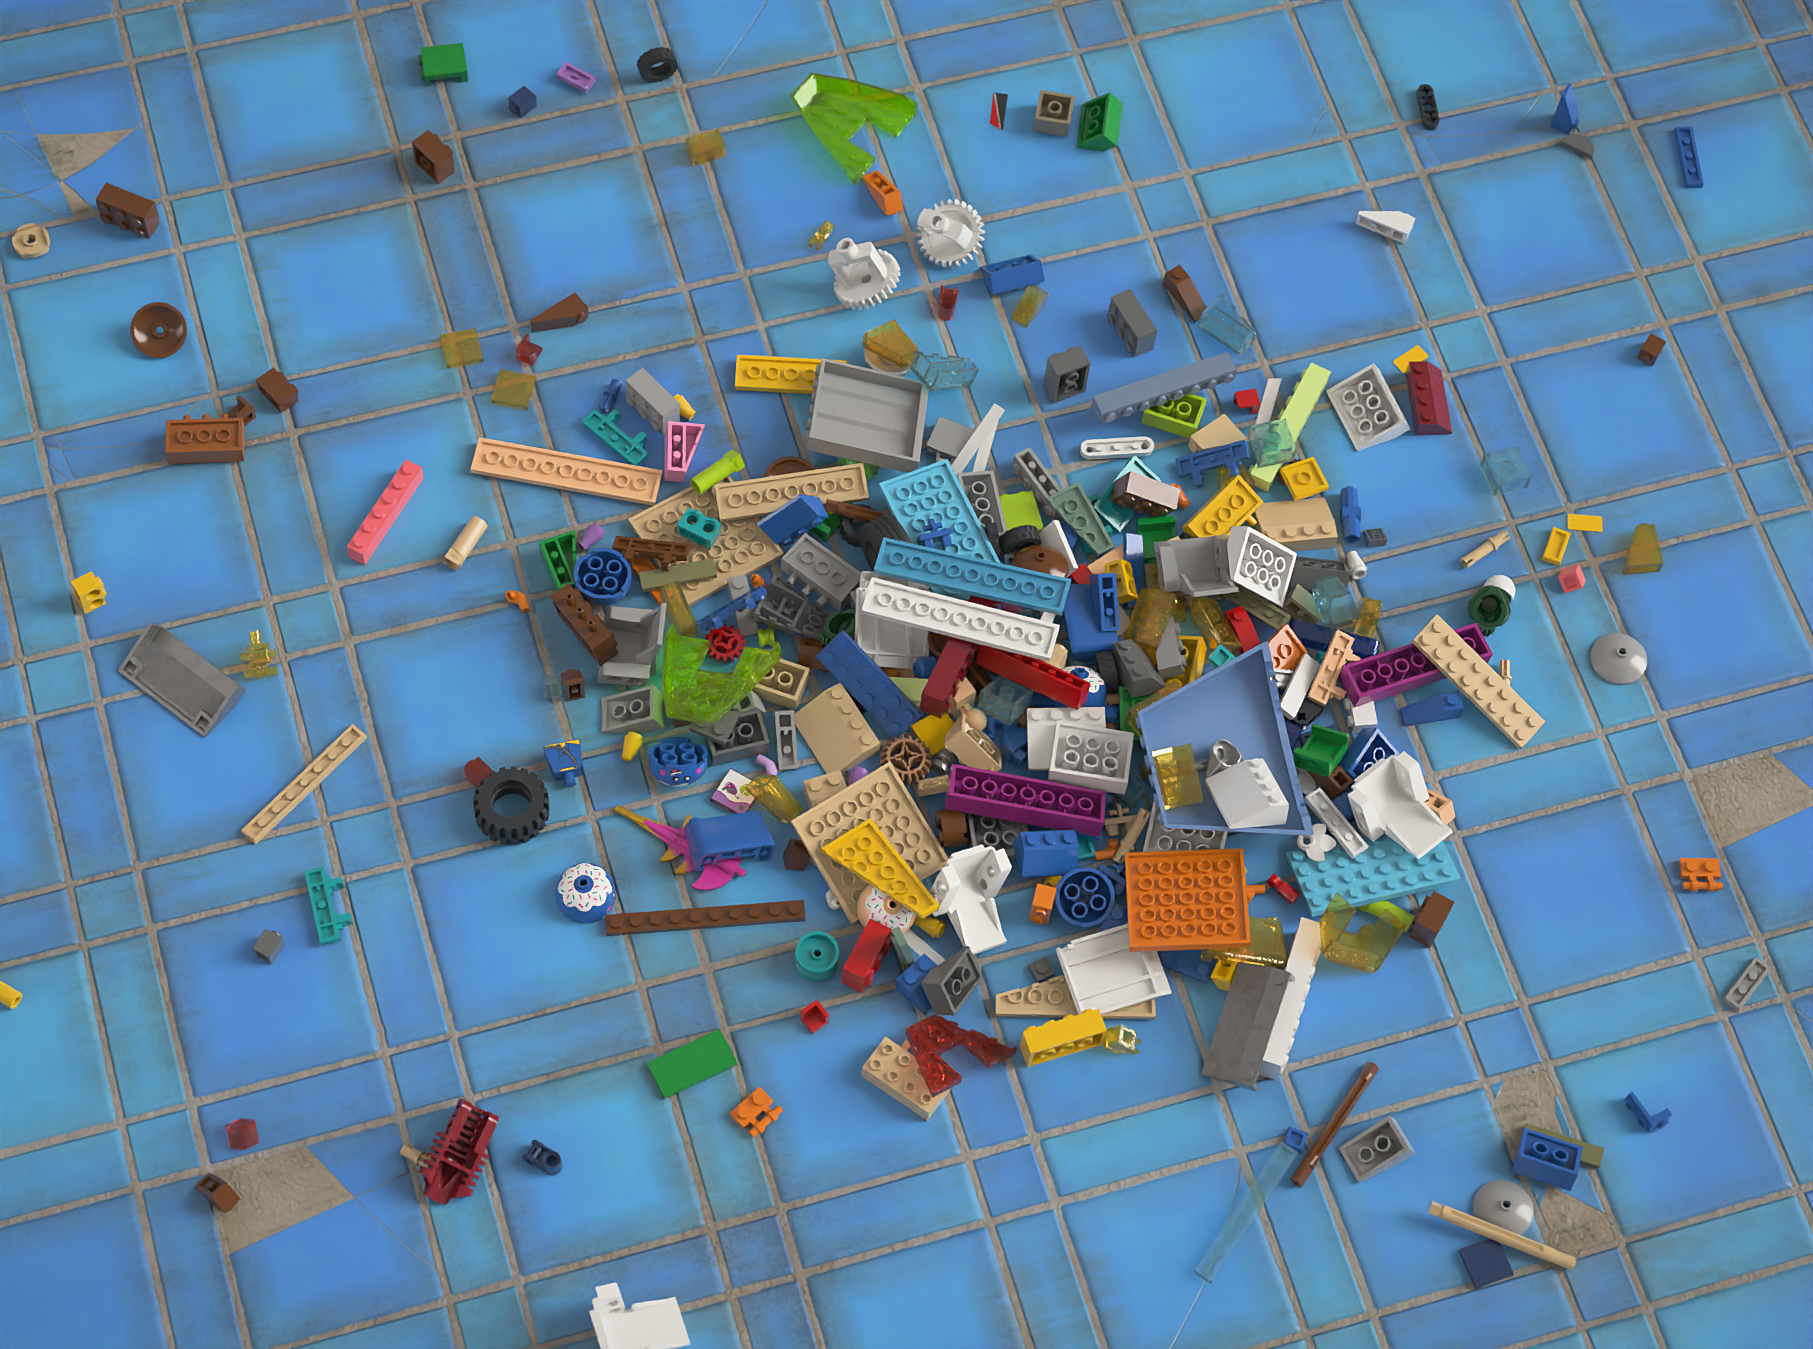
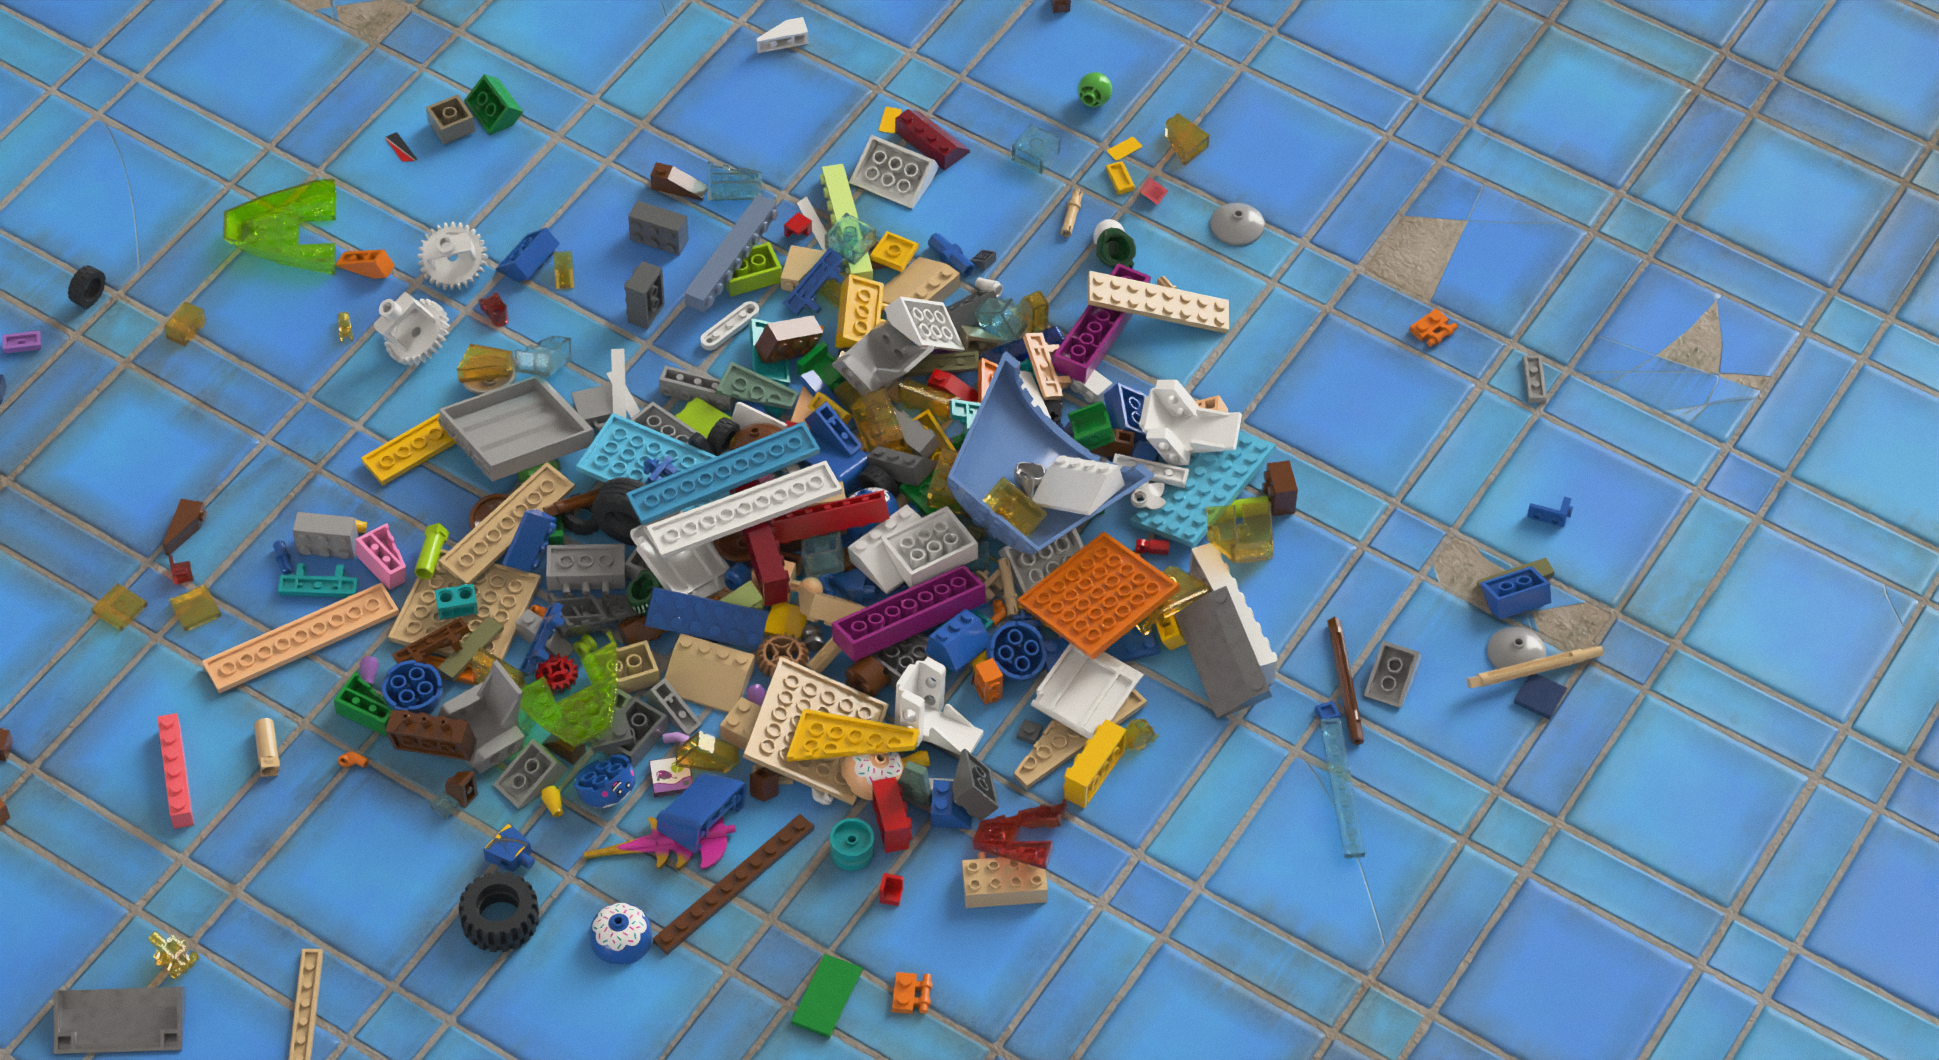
camera: 35 degrees left, 10 degrees down
clear red brick [464,756,493,787] -> none
blue slope [1400,691,1464,727] -> none
none -> bright green brick [1077,72,1112,107]

